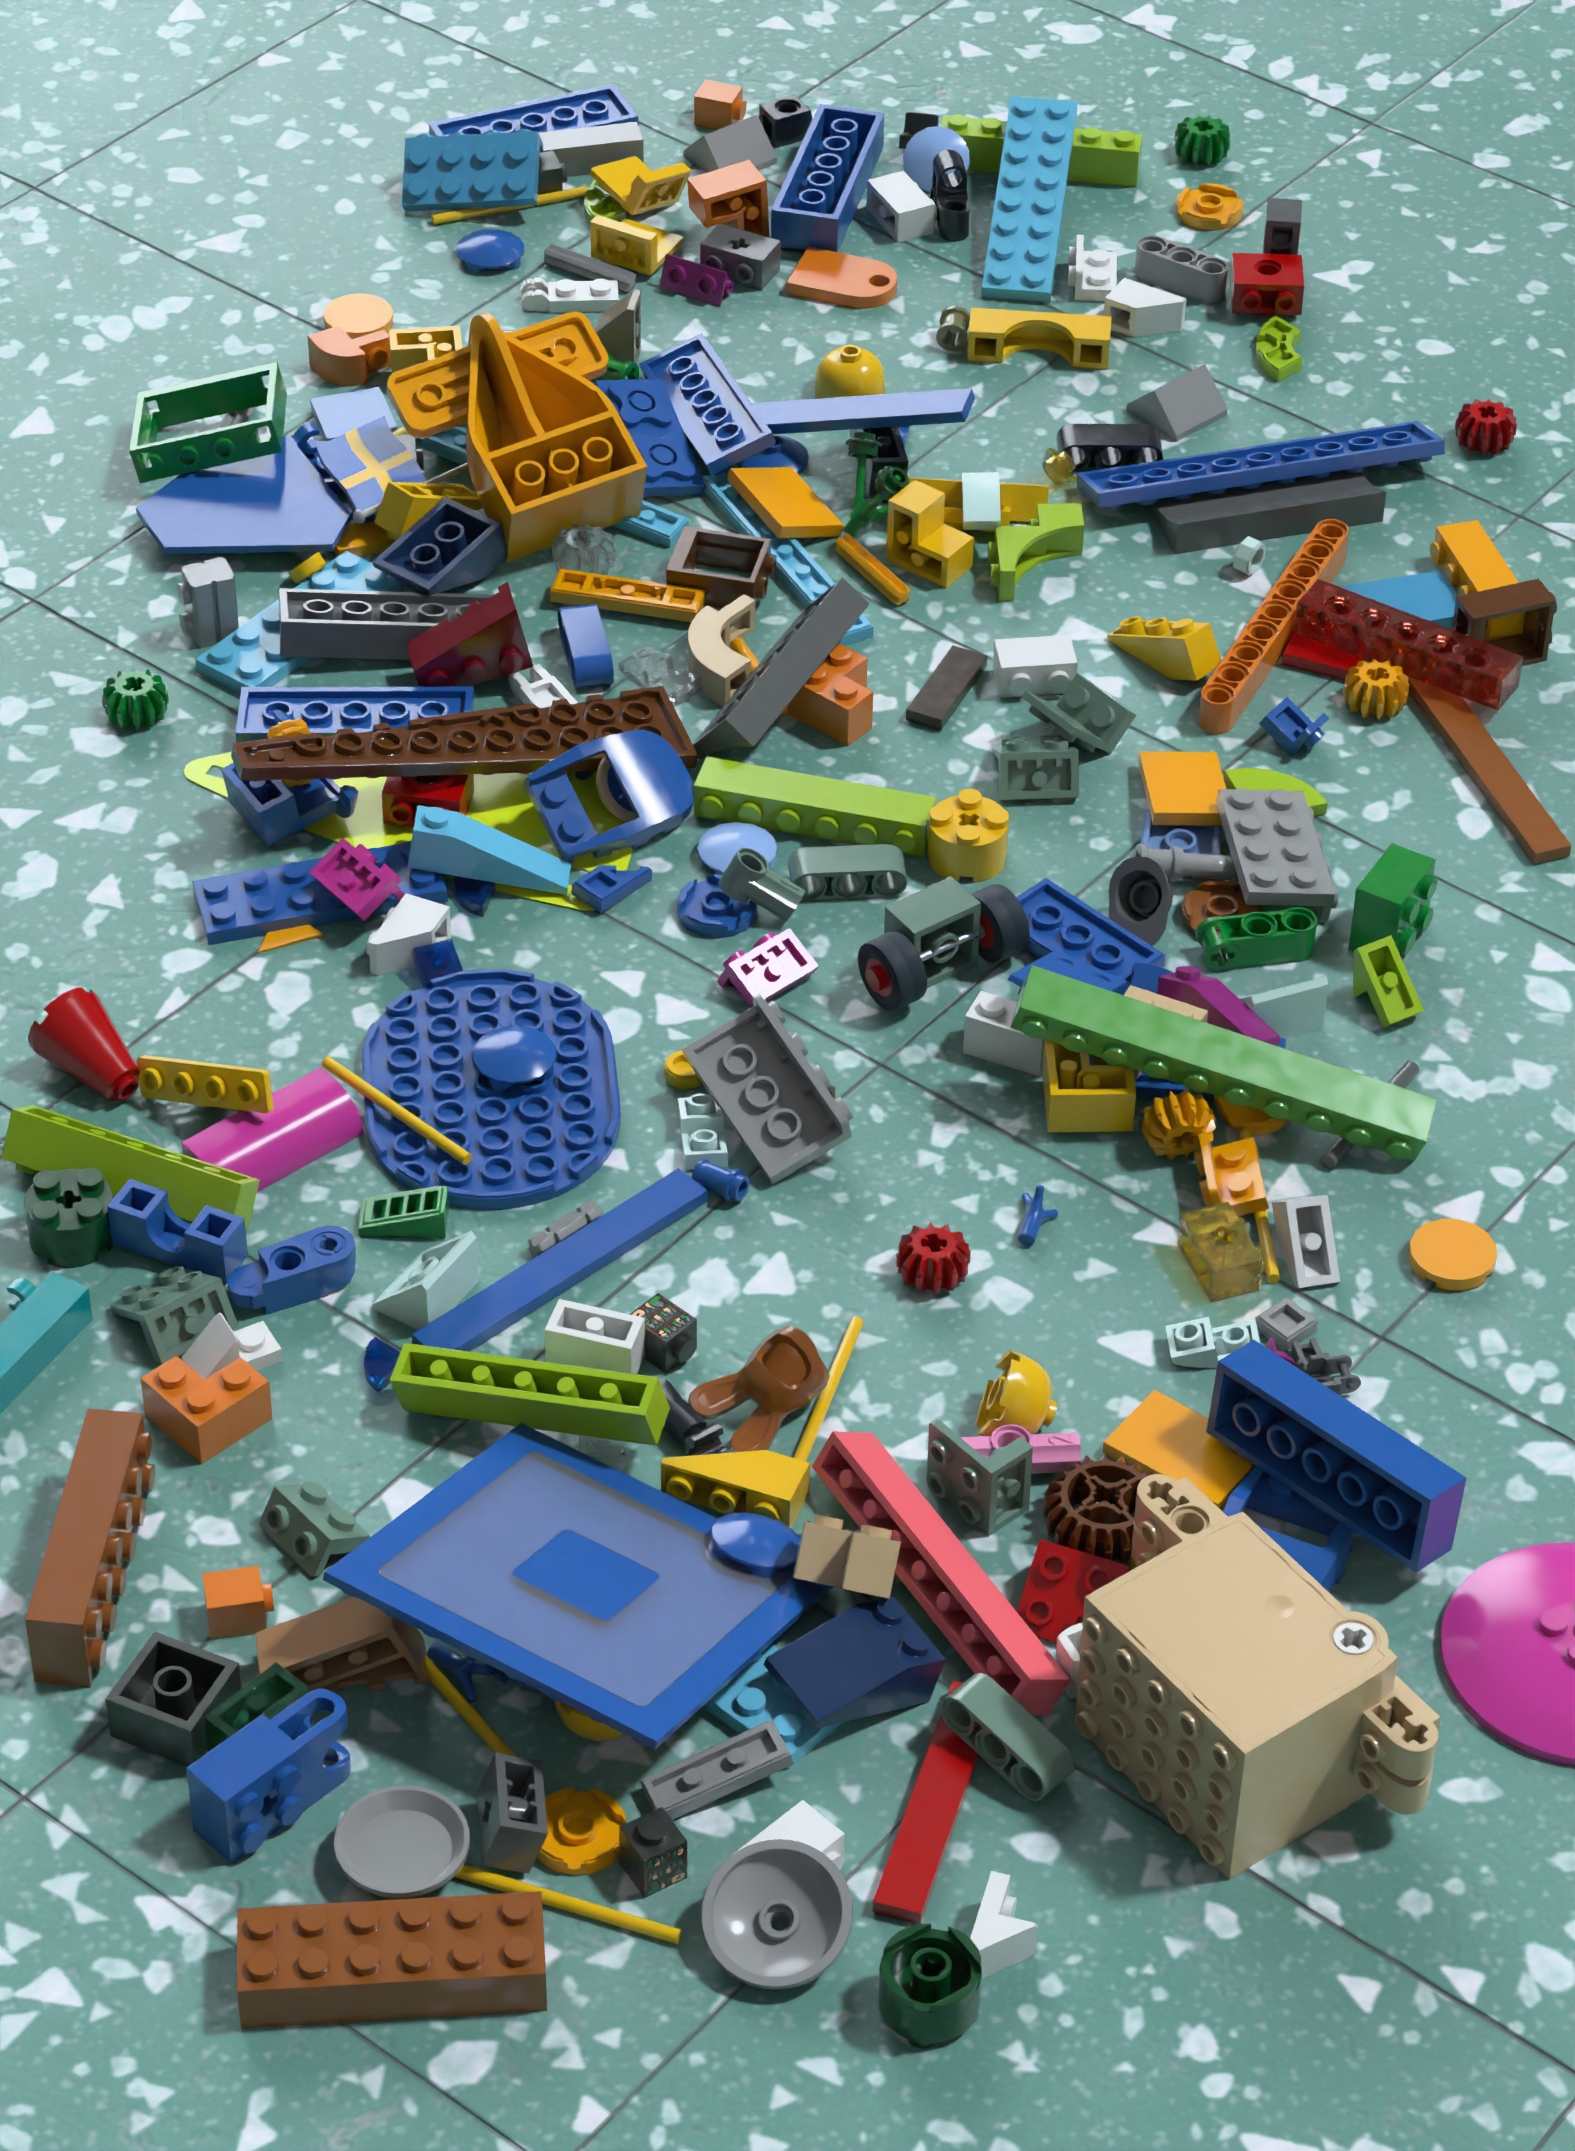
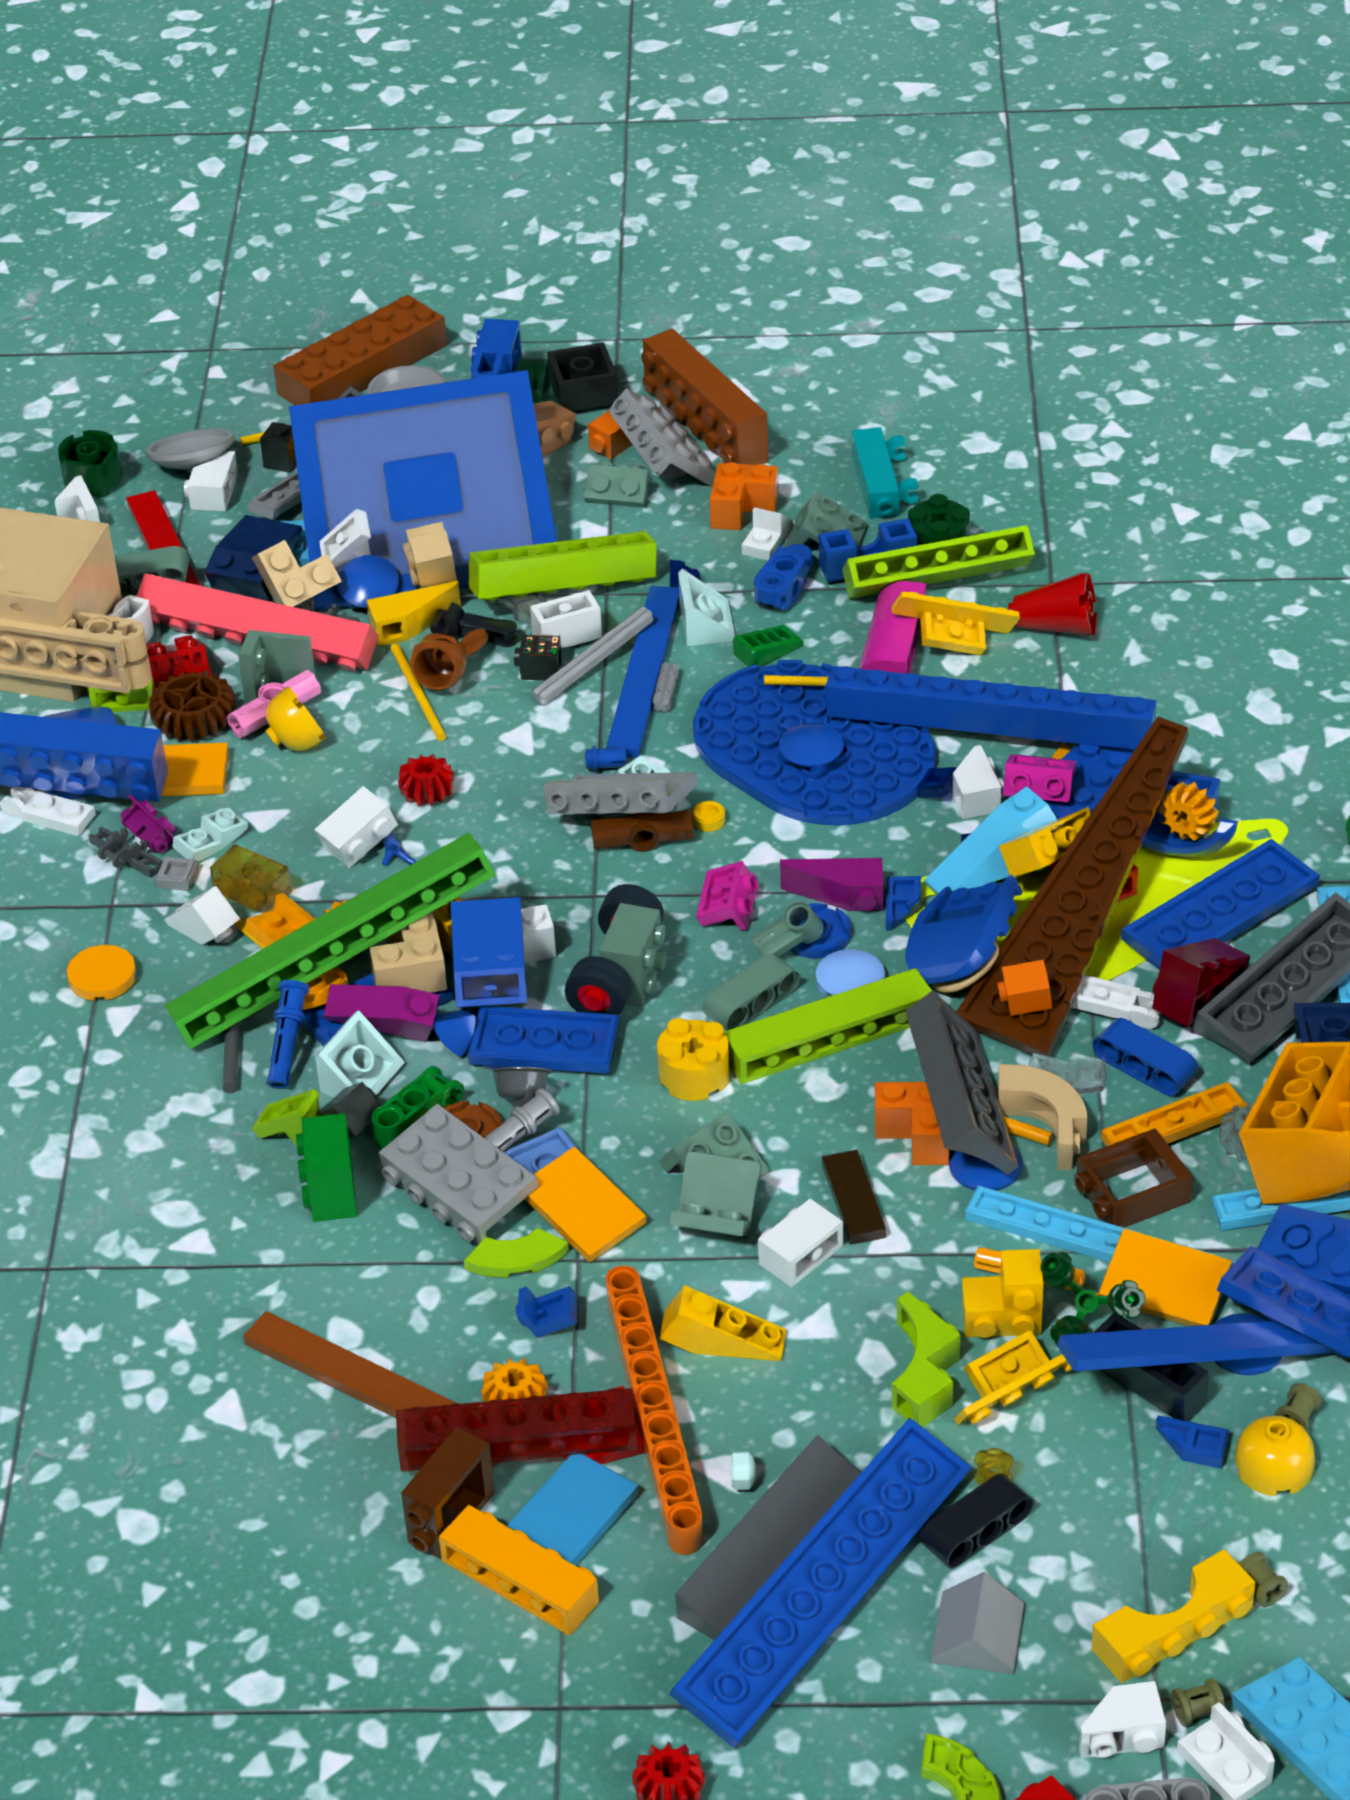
camera: 145 degrees right, 0 degrees up
light aqua slope [962,472,1001,530] -> none
none -> blue pin [266,980,310,1089]
none -> white brick [314,786,398,868]
none -> pearl dark grey brick [317,1081,380,1138]
none -> white slope [319,509,371,567]
none -> tan brick [402,522,457,588]
none -> light grey axle [532,607,653,705]
none -> light grey bracket [609,388,715,486]
none -> magenta slope [780,858,883,911]
none -> blue brick [826,666,1157,750]
none -> orange brick [997,960,1052,1016]
none -> yellow slope [999,807,1091,877]
none -> olive bush [1171,1678,1225,1727]
none -> olive bush [1274,1383,1322,1431]

